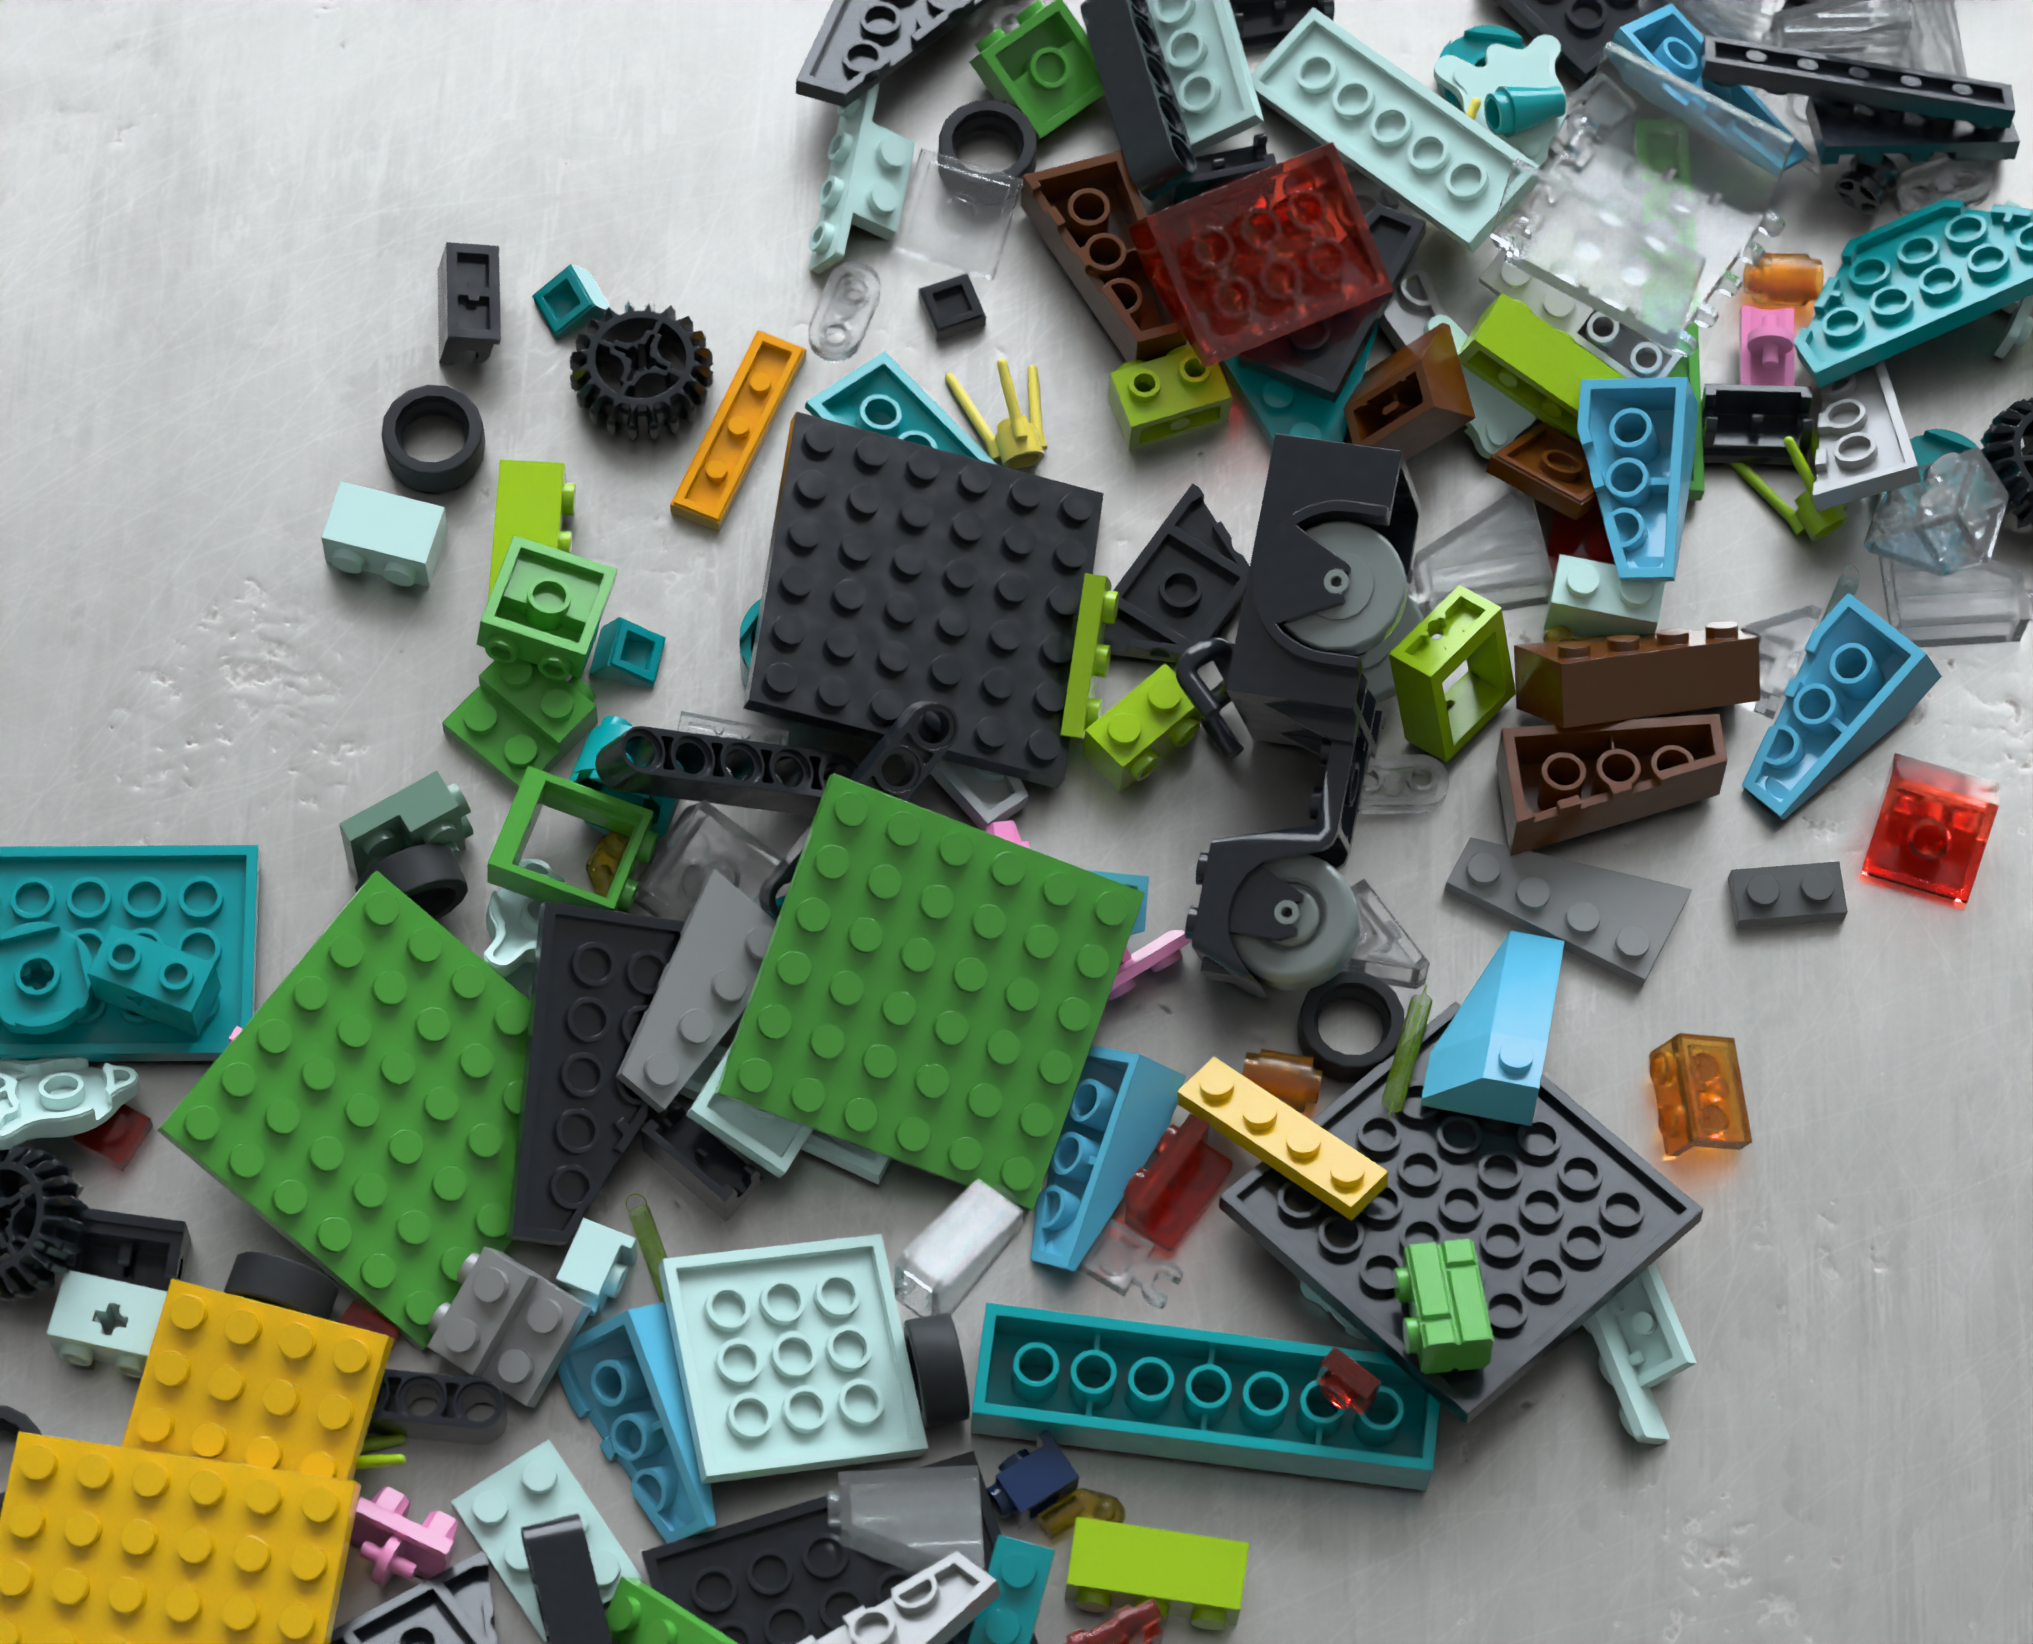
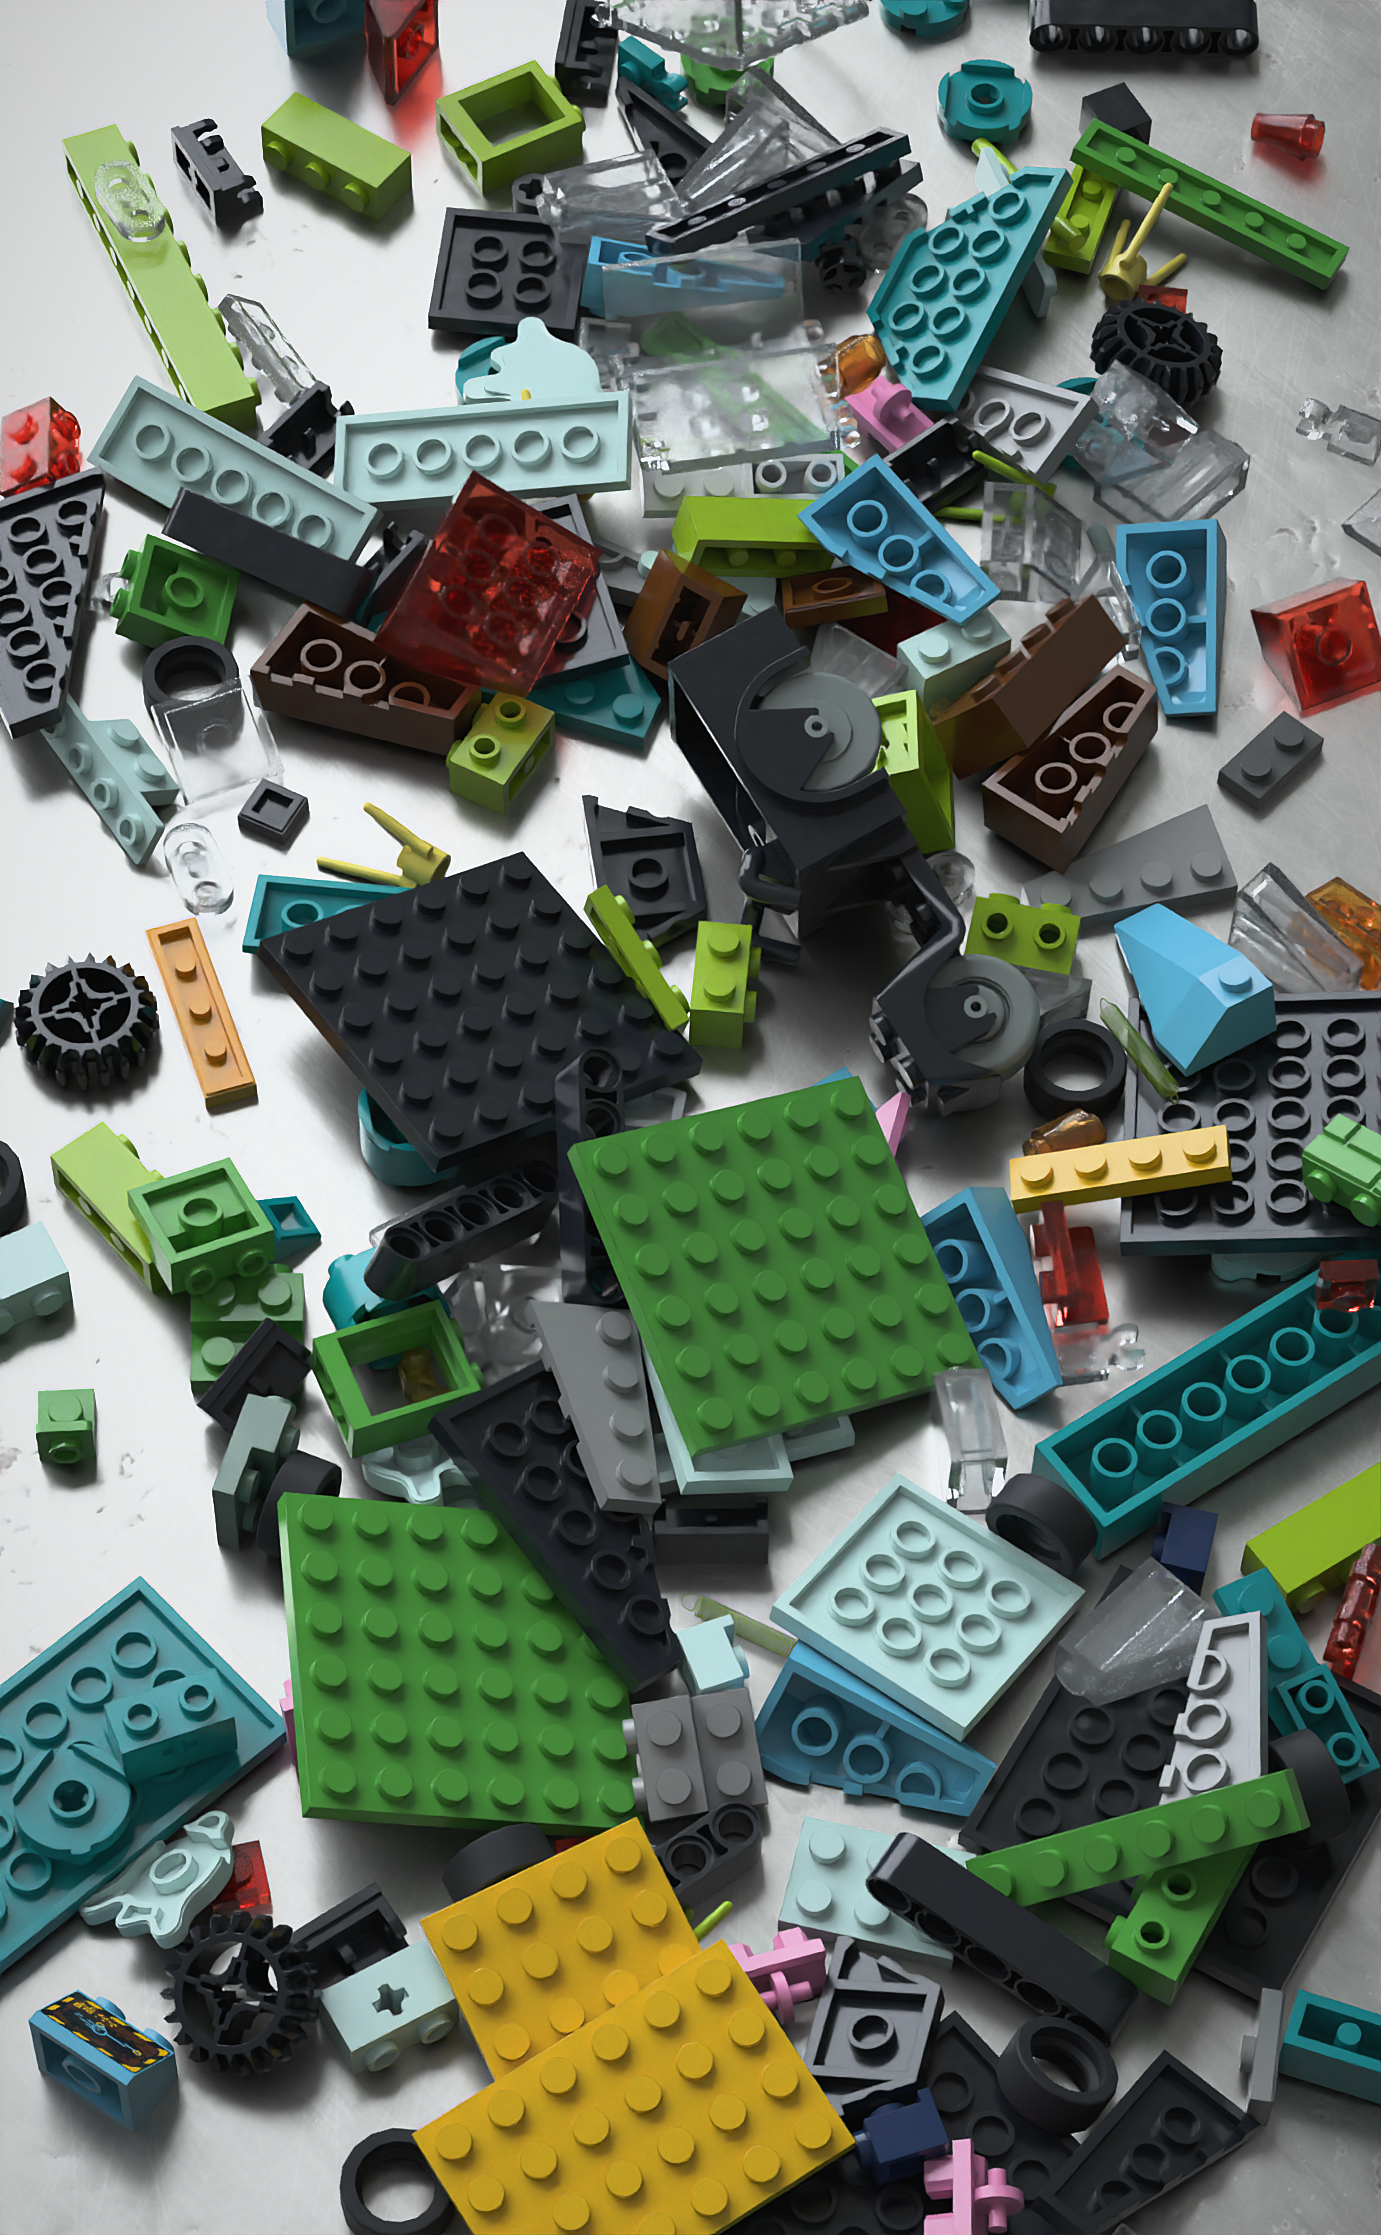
camera: 40 degrees left, 10 degrees down
clear yellow arm [1036,1488,1126,1540] -> none
teal cone [1484,86,1566,138] -> none
none -> bright green bracket [35,1388,96,1463]
none -> black hinge [197,1317,312,1436]
none -> lime brick [964,893,1081,990]
none -> clear slope [978,482,1082,604]
none -> clear slope [1227,862,1364,993]

